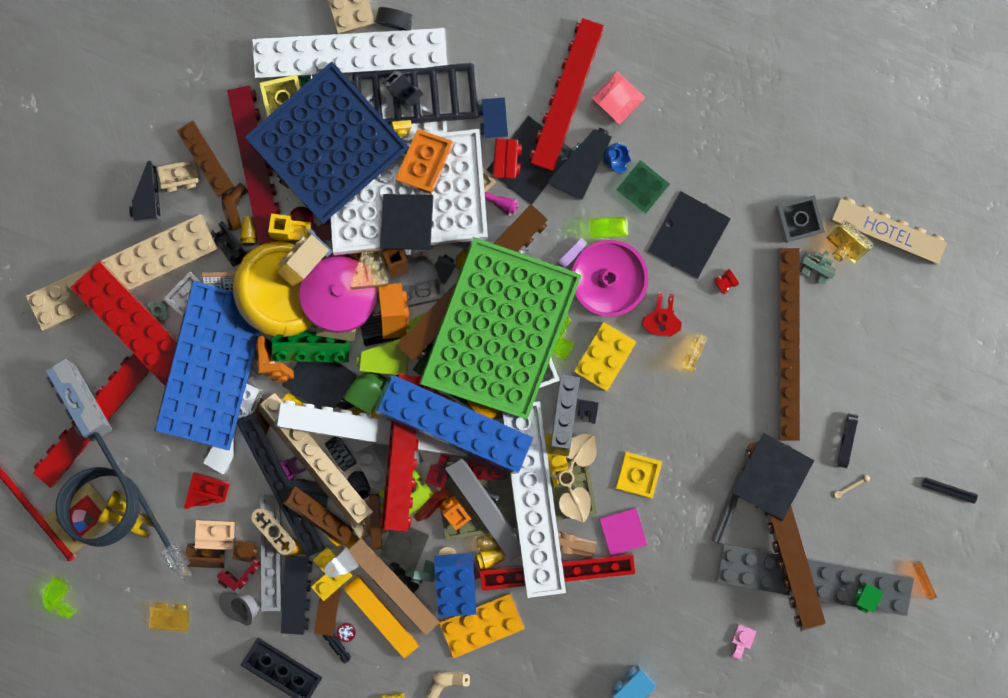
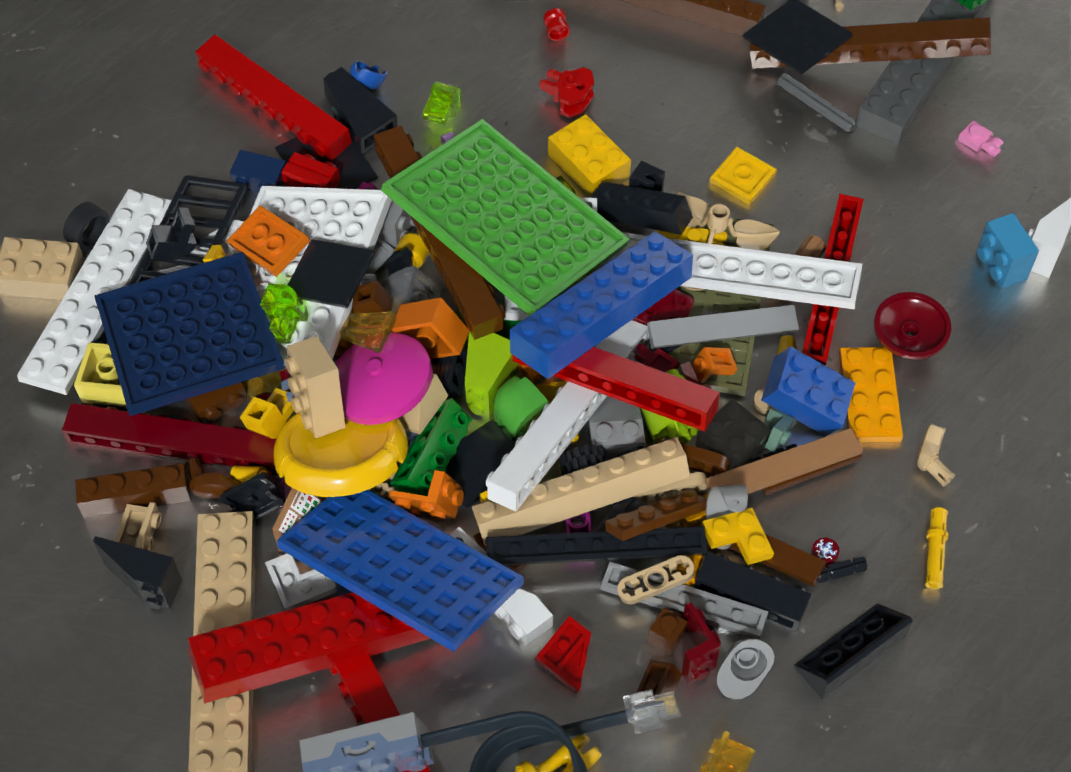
camera: 65 degrees left, 30 degrees down
light nougat plate [194,520,235,550] -> none
light orange beam [344,575,419,658] -> none
clear yellow cone [477,534,501,552] -> none
dark pink dish [572,240,648,317] -> none
coral slope [591,72,645,125] -> none
dark pink tile [599,508,647,556] -> none
clear green plate [616,160,670,214] -> none
black piece [648,191,731,279] -> none
clear yellow wing [683,334,707,373] -> none
none -> clear neon green brick [260,283,308,343]
none -> dark red dish [874,292,952,360]

